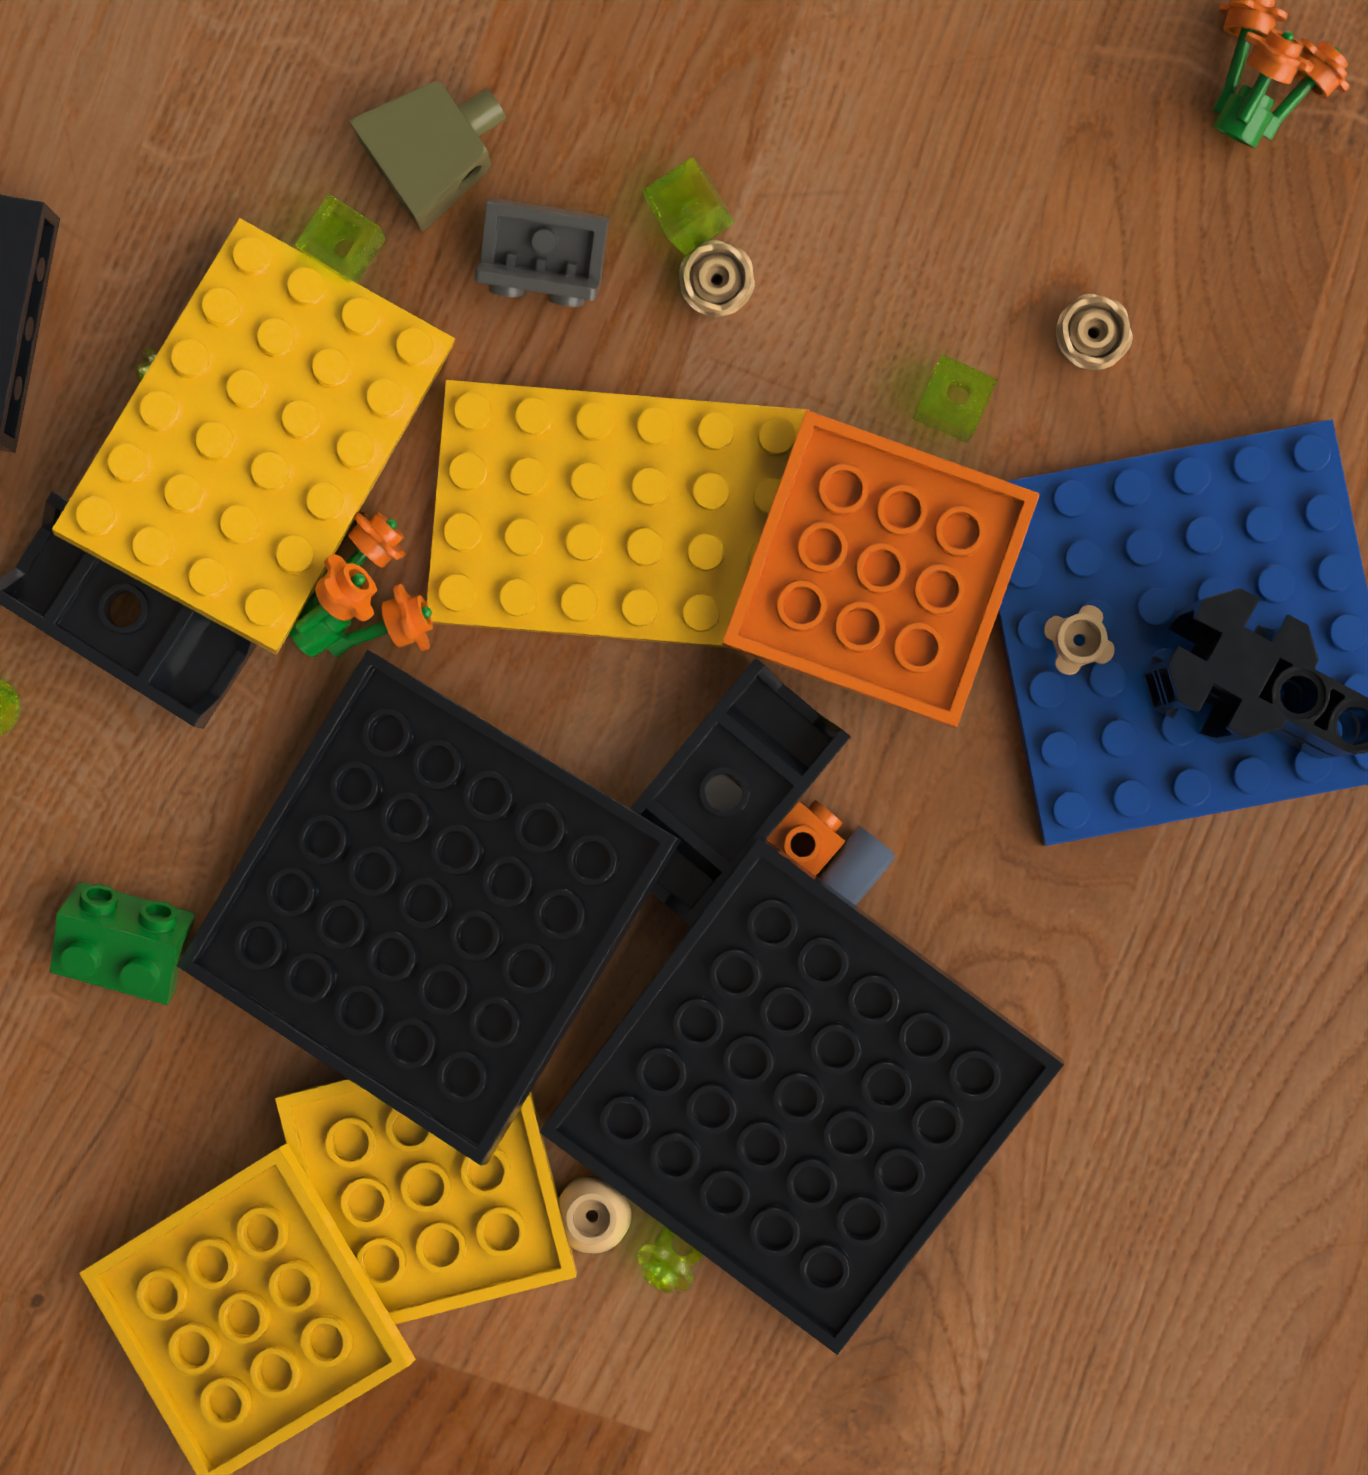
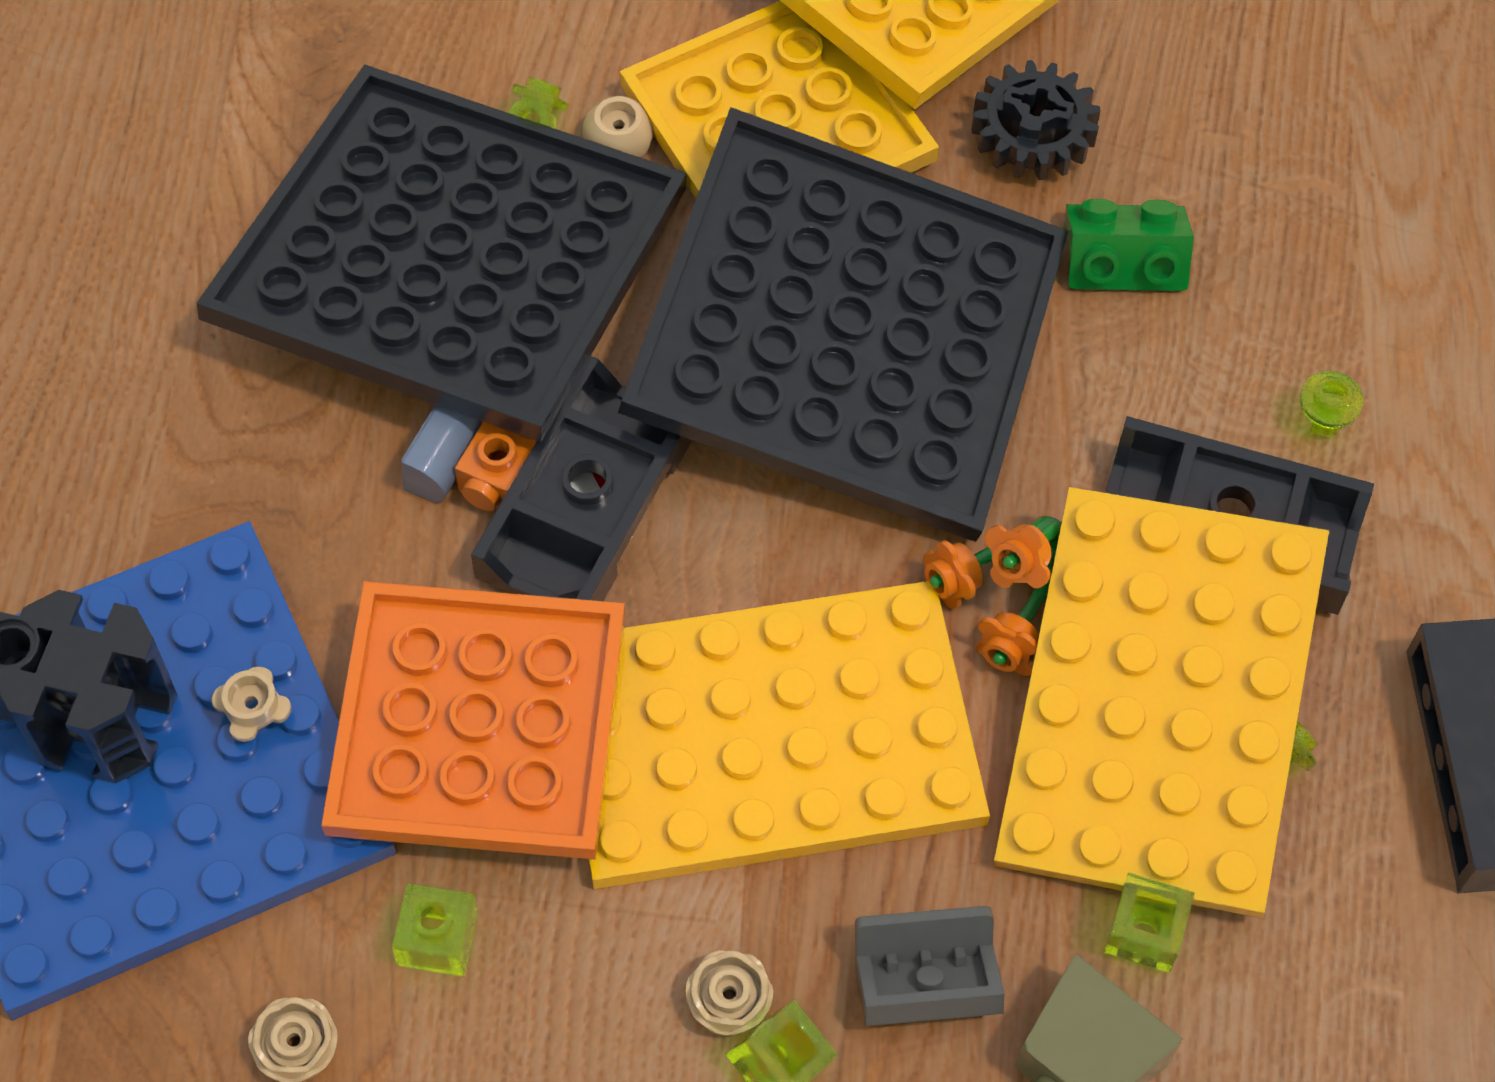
camera: 165 degrees right, 25 degrees down
none -> black gear [971,60,1101,180]

